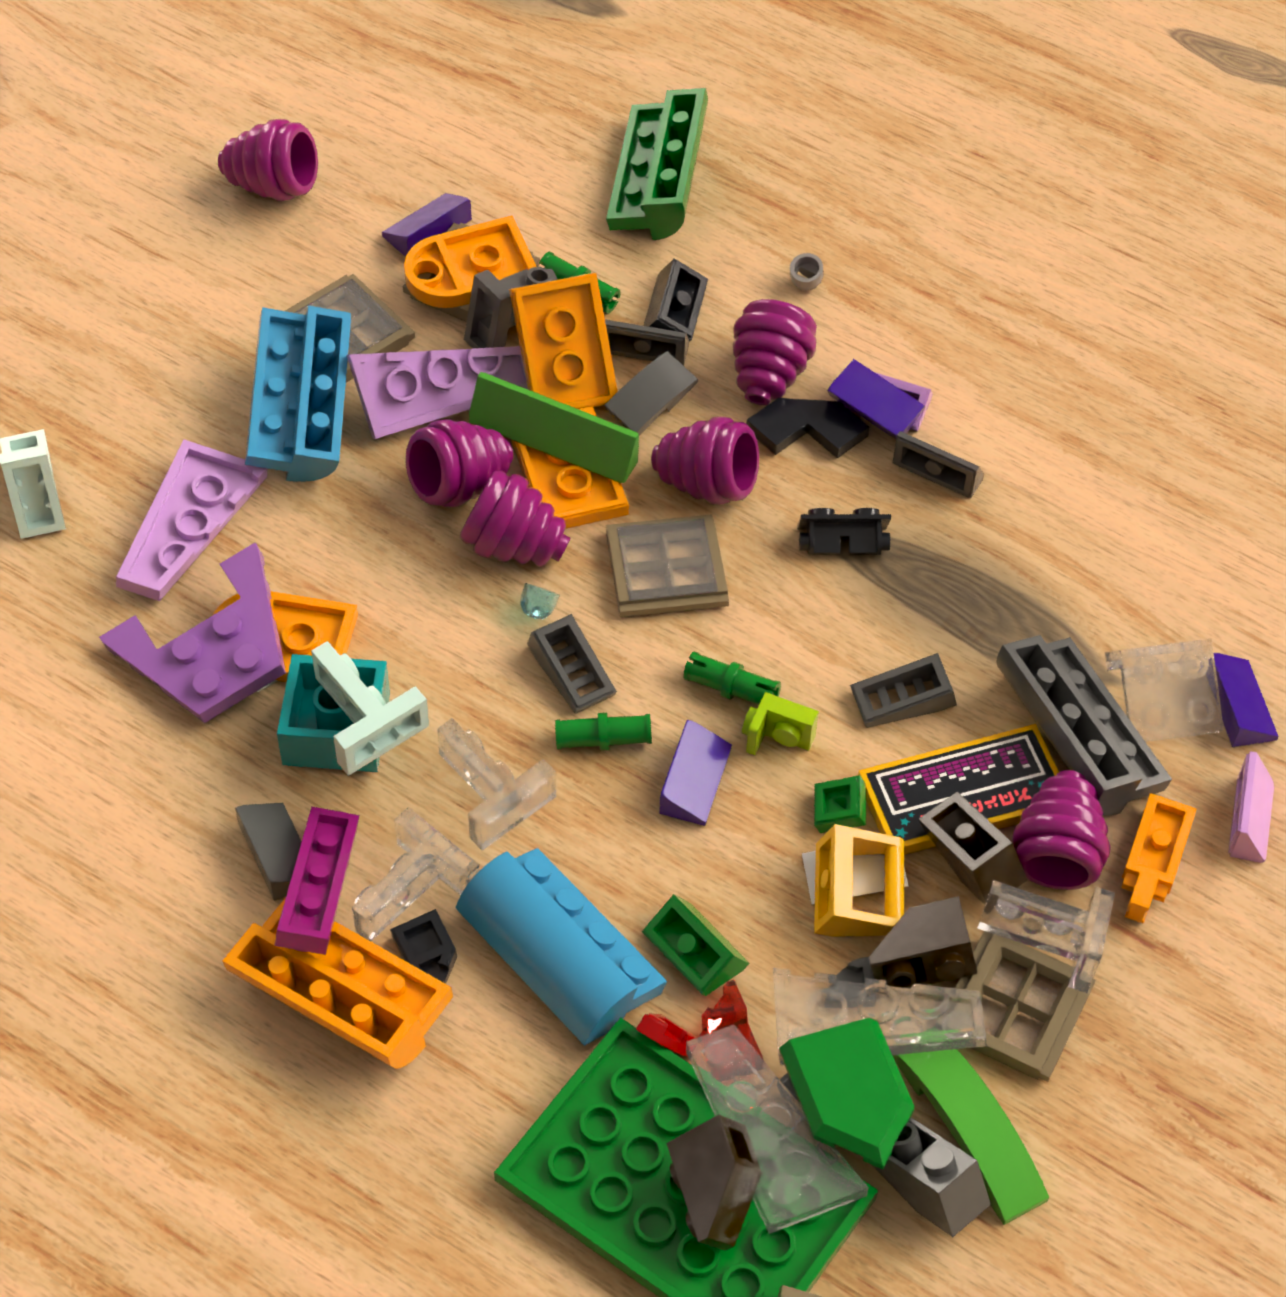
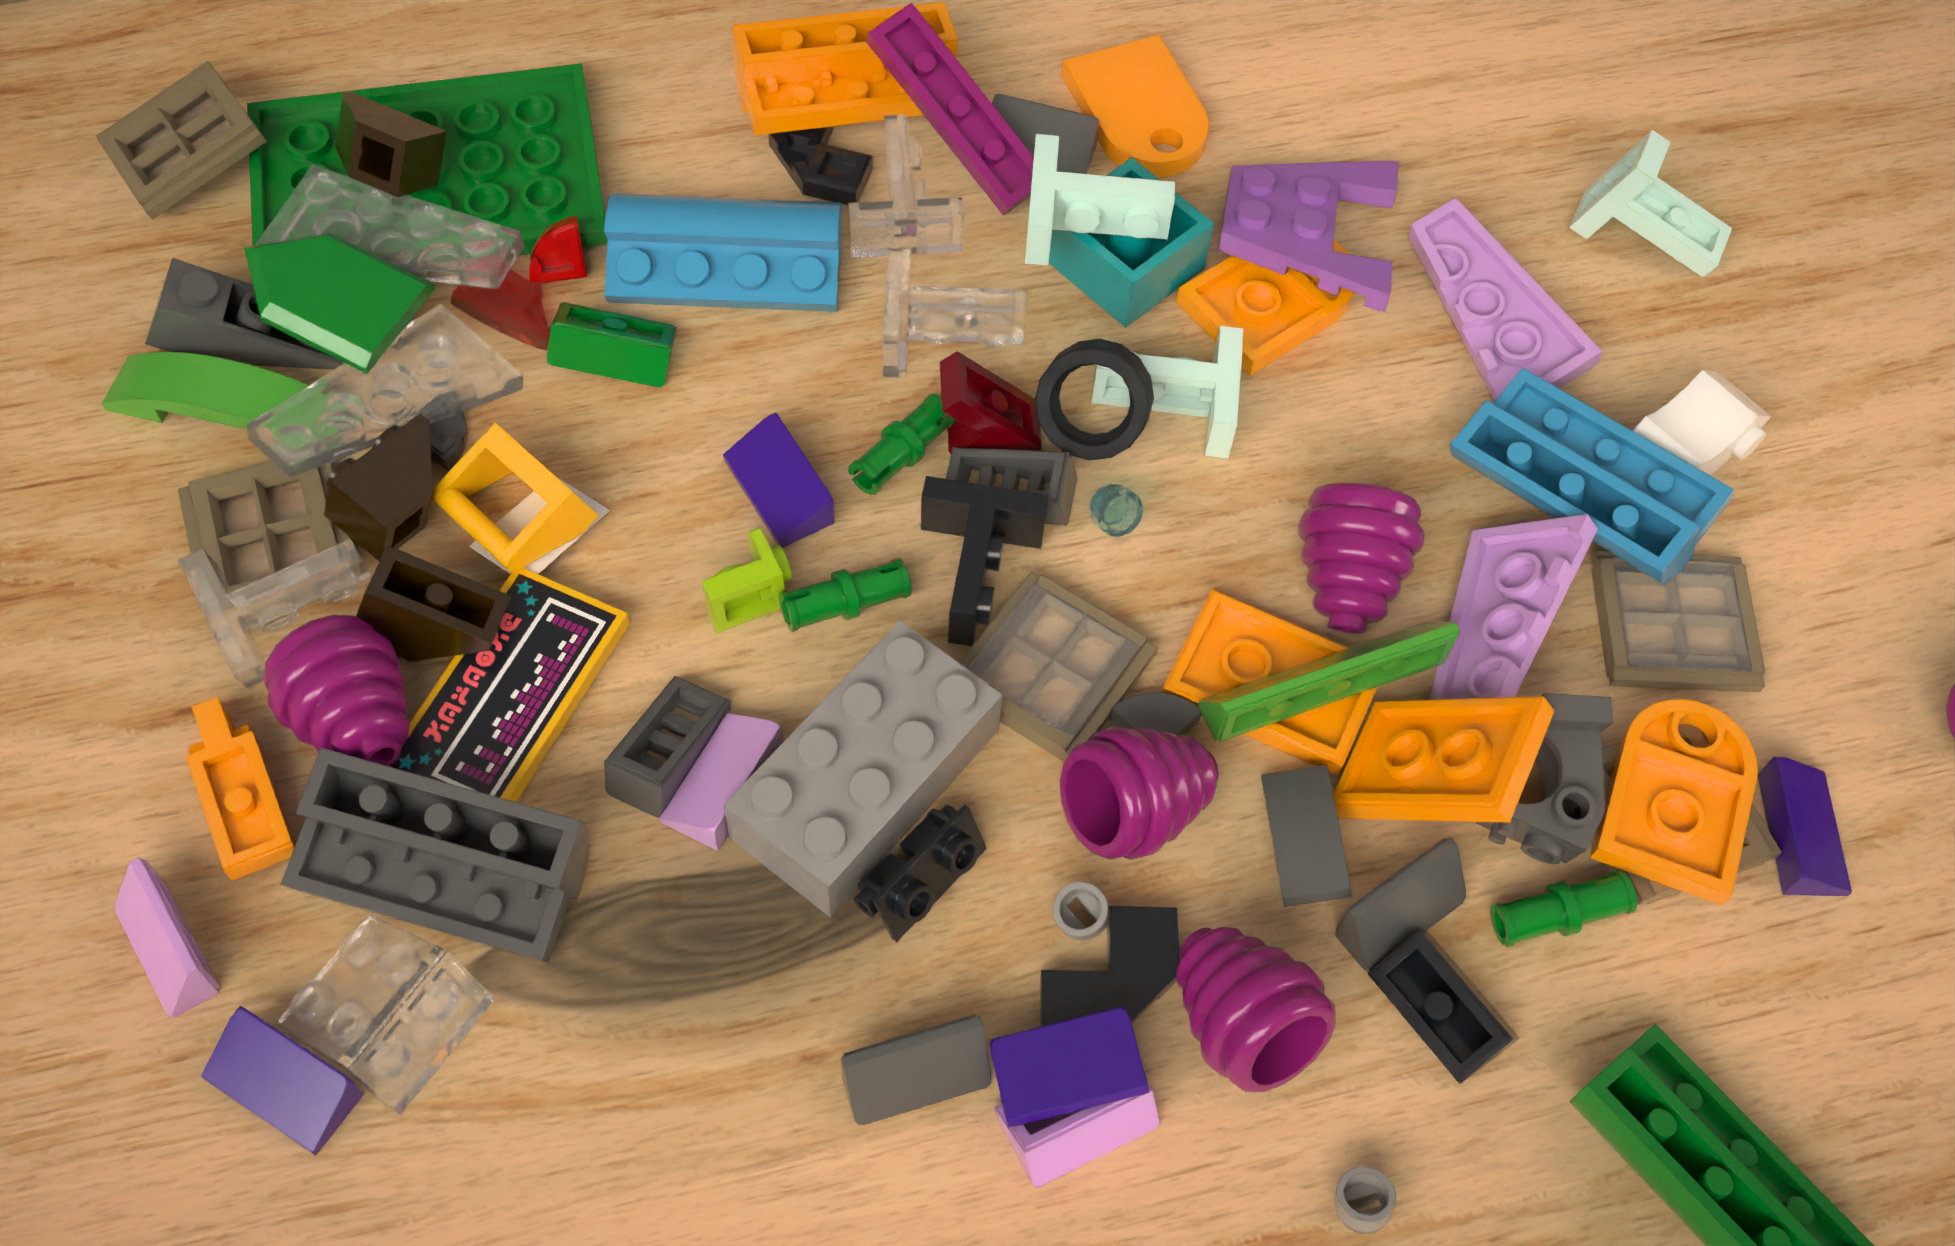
camera: 130 degrees right, 5 degrees up
magenta piece [460,470,571,567] -> none
green tile [814,775,866,833] -> none
none -> lavender slope [659,713,784,851]
none -> light grey brick [723,621,1003,918]
none -> black bracket [921,476,1049,646]
none -> dark red slope [940,351,1042,454]
none -> black tyre [1034,339,1154,461]
none -> light grey hinge [1053,882,1110,941]
none -> light orange tile [1061,34,1209,177]
none -> light aqua bracket [1091,326,1244,459]
none -> dark grey tile [1110,692,1202,736]
none -> white brick [1633,370,1772,476]

